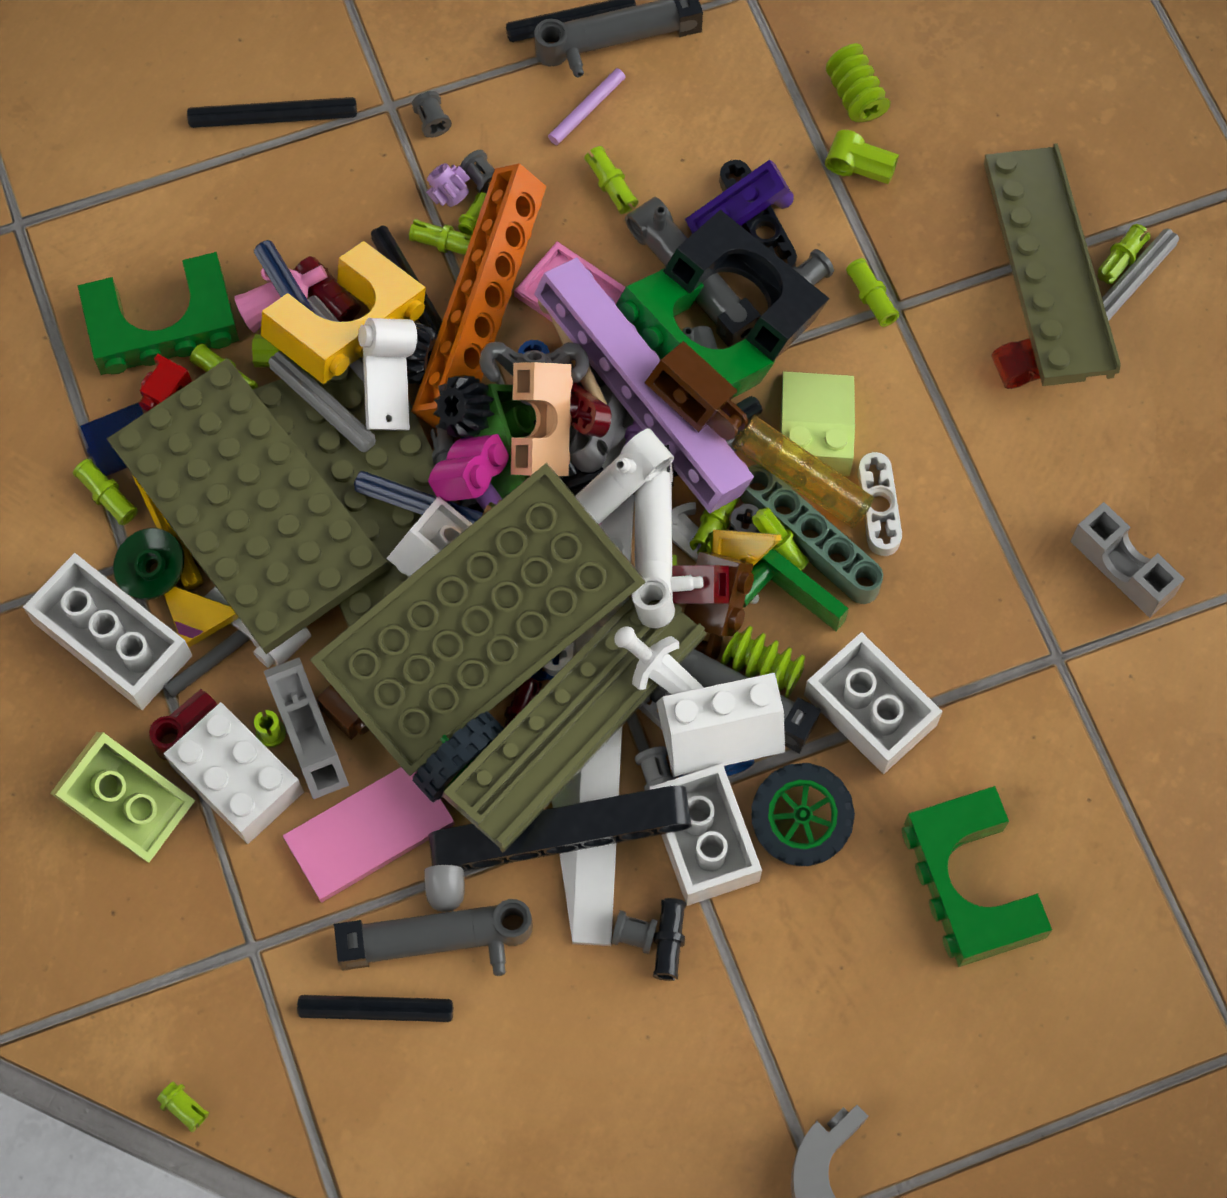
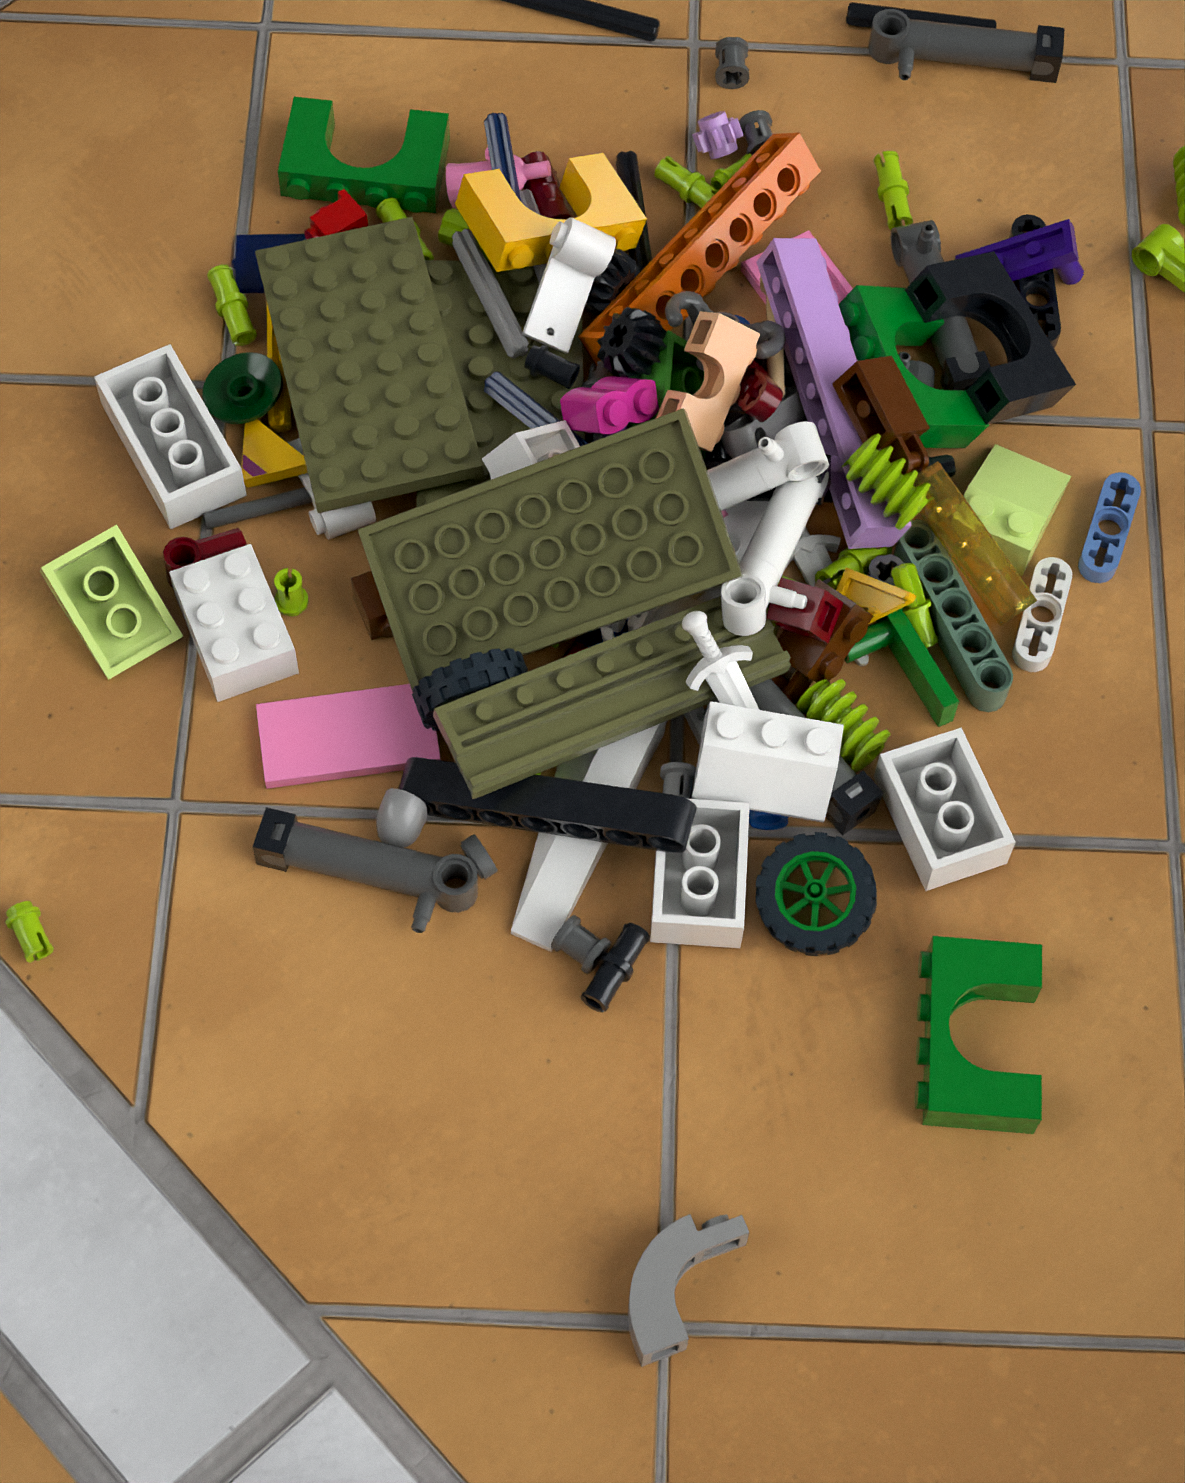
camera: 20 degrees right, 5 degrees down
light grey arch [264,658,349,800] -> none
black axle [297,995,454,1022] -> none
lavender bar [548,68,625,145] -> none
dark grey bush [792,249,834,285] -> none
lime pin [846,258,900,327] -> none
none -> dark grey tile [460,834,498,880]
none -> black pin [524,345,580,389]
none -> lime piece [841,433,933,530]
none -> medium blue beam [1078,472,1141,583]

